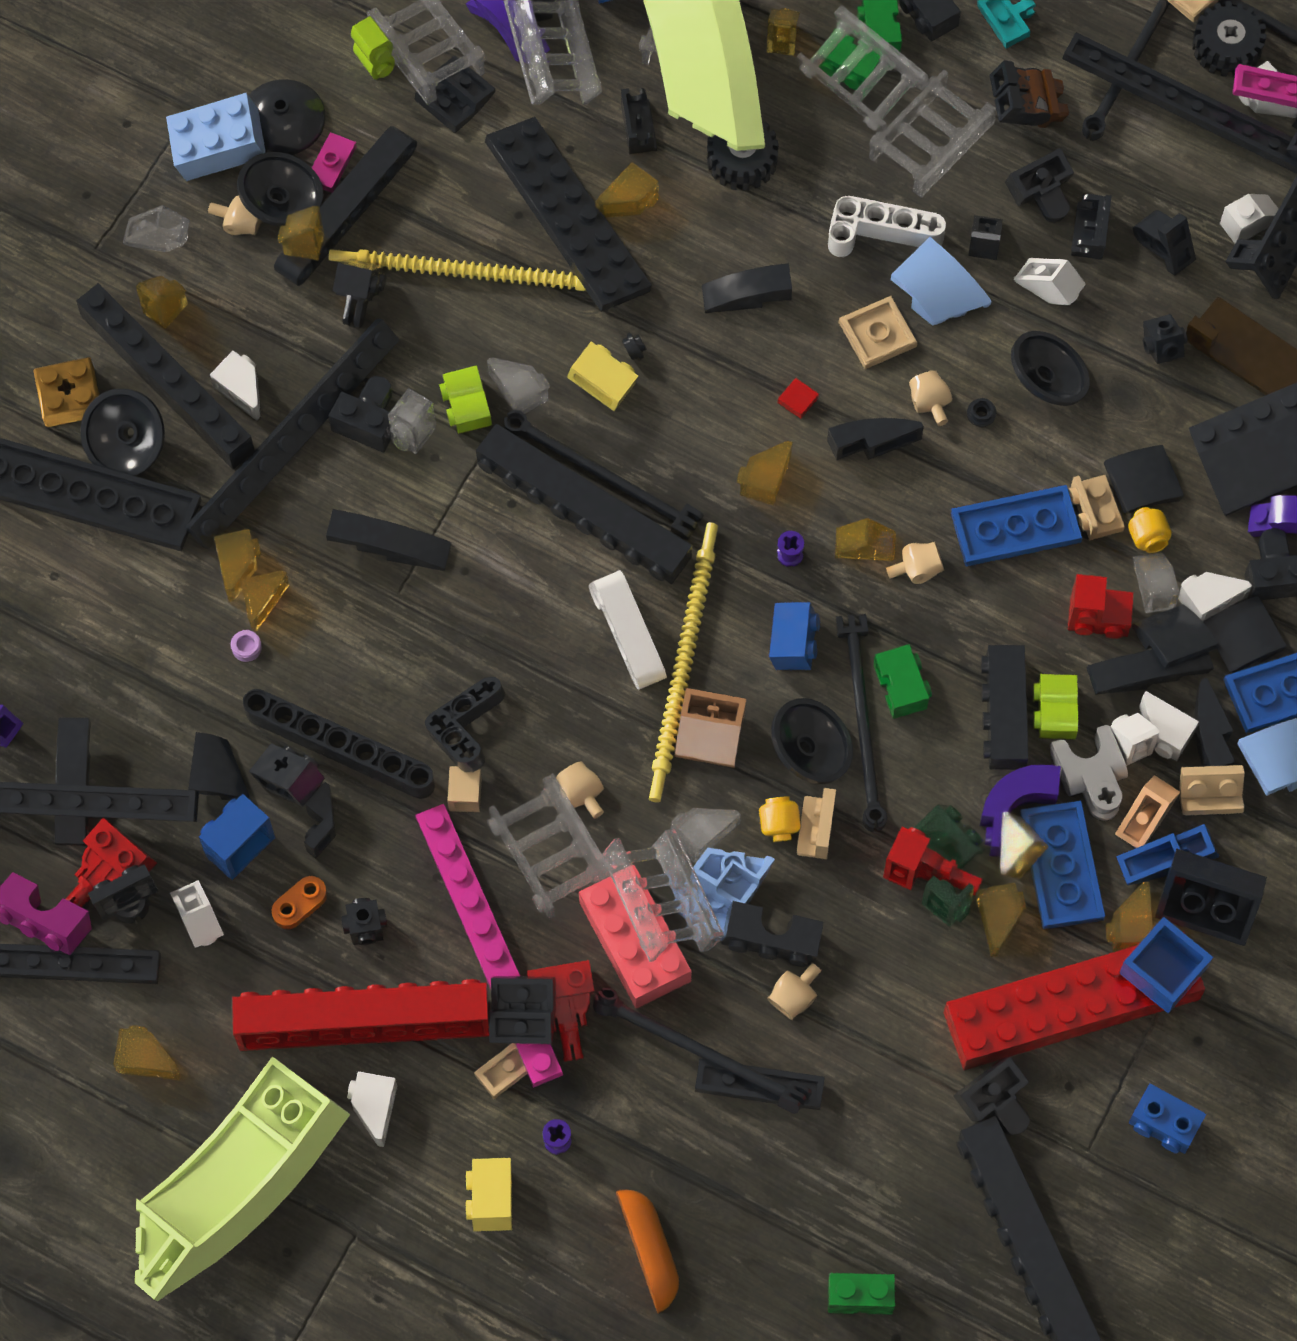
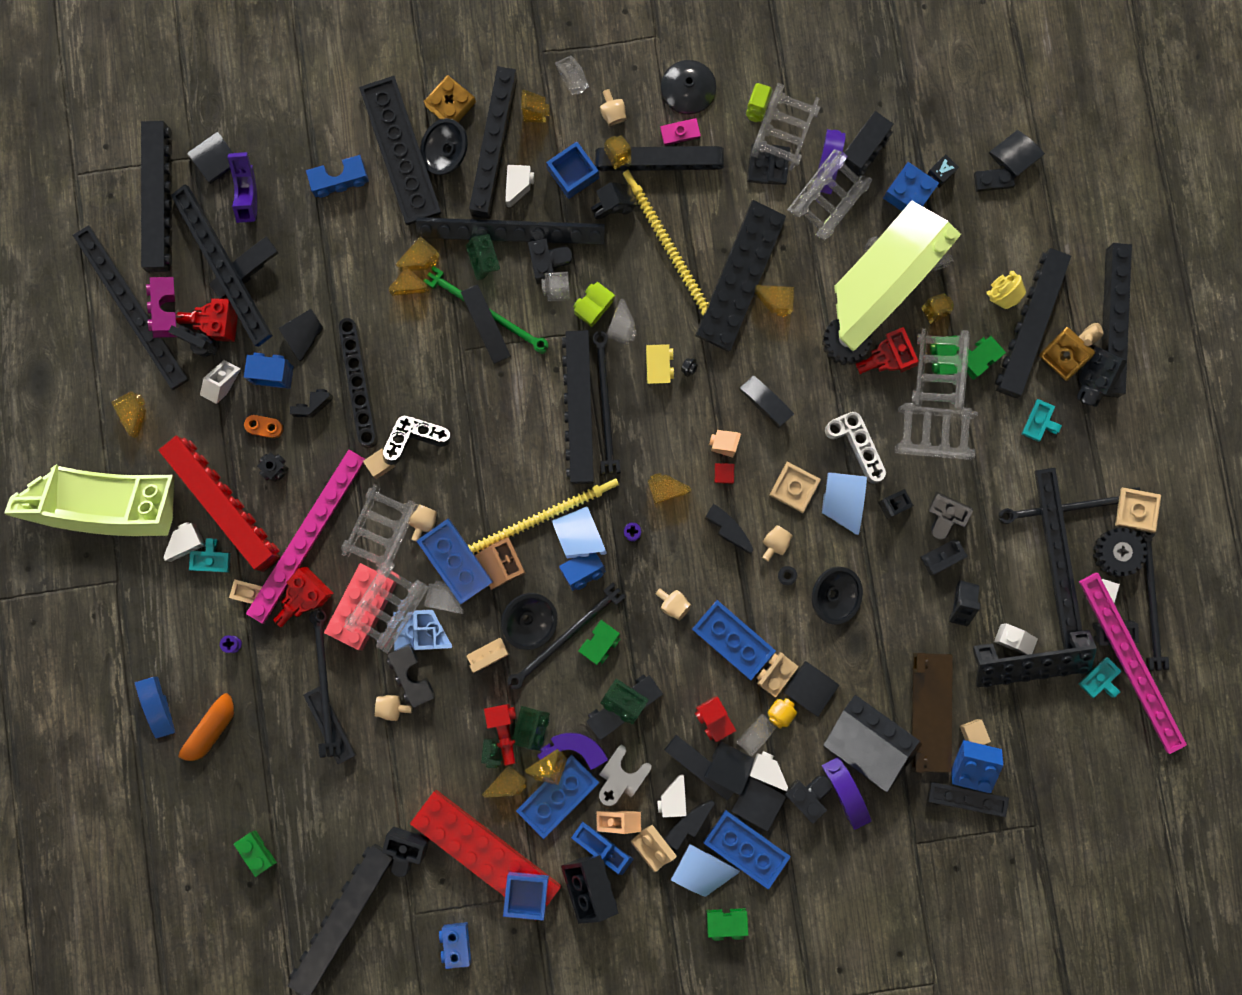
camera: 55 degrees right, 15 degrees up
light blue brick [166,93,265,181] -> none
lavender tile [231,630,262,662] -> none
black dish [237,152,323,227] -> none
black brick [249,743,325,807] -> none
light yellow brick [466,1158,512,1231] -> none
black slope [489,976,556,1044] -> none
white beam [589,570,667,690] -> none
black hinge [621,88,657,154] -> none
yellow head [759,796,801,842] -> none
clear yellow slope [835,518,896,561] -> none
hips [989,60,1069,128] -> none
white slope [1014,258,1086,305] -> none
lime brick [1033,674,1078,739] -> none
clear yellow slope [1106,882,1153,952] -> none
white slope [1110,713,1160,766] -> none
black brick [1142,314,1187,364] -> none
none -> blue slope [134,677,175,739]
none -> teal plate [189,538,231,572]
none -> blue arch [306,155,369,198]
none -> blue plate [417,518,493,604]
none -> green hinge [423,266,549,354]
none -> clear green bracket [466,234,500,280]
none -> blue piece [546,141,599,199]
none -> light blue slope [552,506,607,558]
none -> clear green bracket [600,679,649,724]
none -> light nougat slope [709,430,741,458]
none -> red brick [855,327,919,374]

